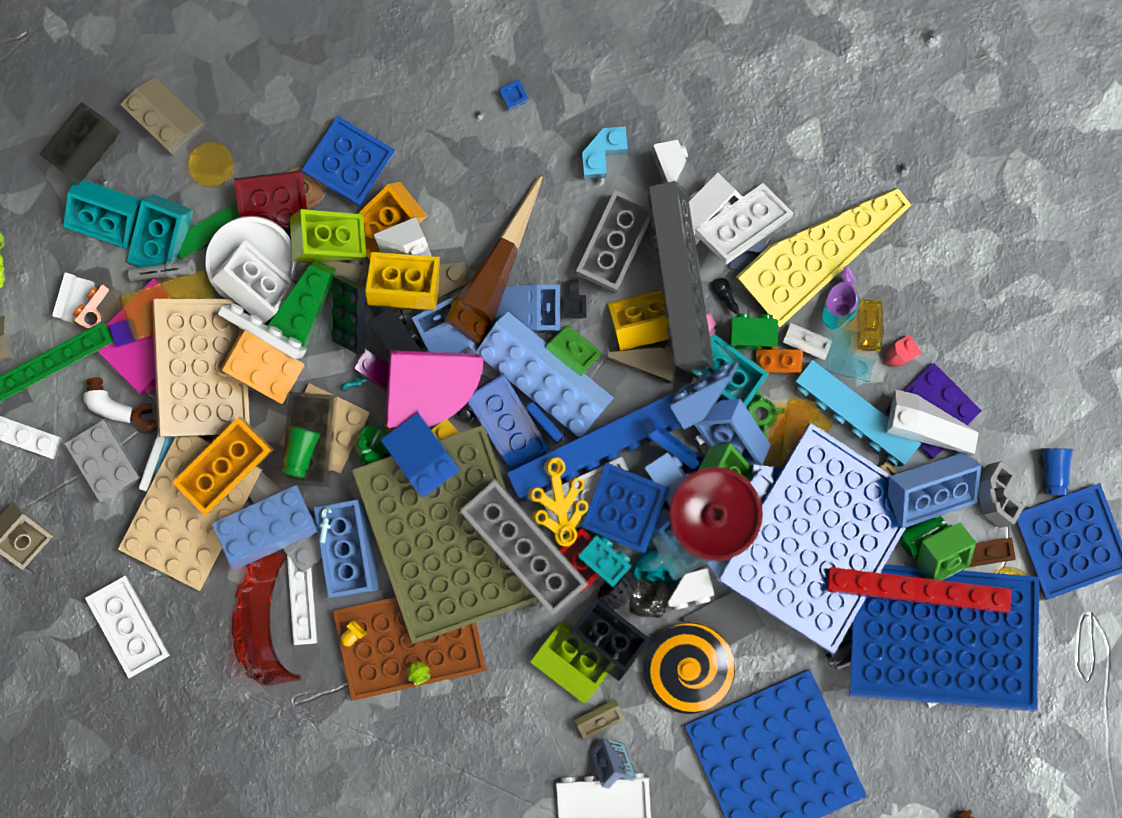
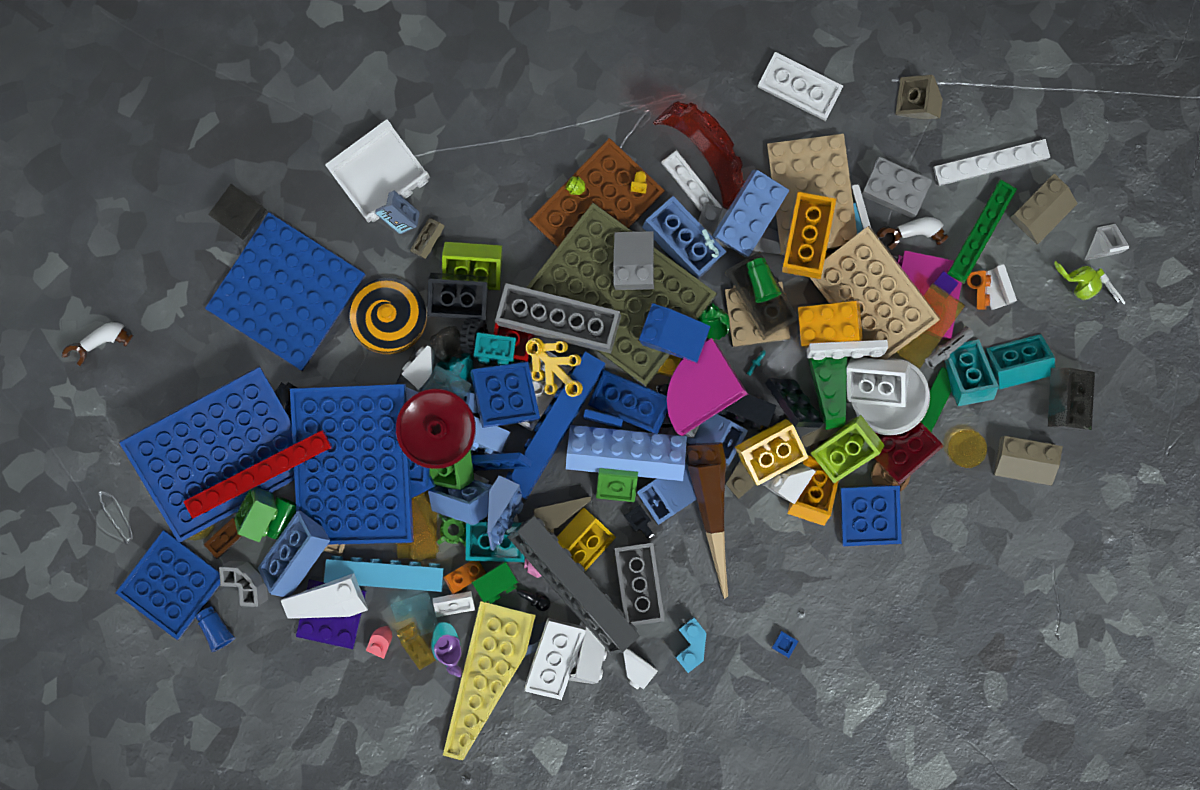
camera: 145 degrees right, 0 degrees up
magenta plate [352,349,388,391] -> none
none -> light grey slope [614,231,654,290]

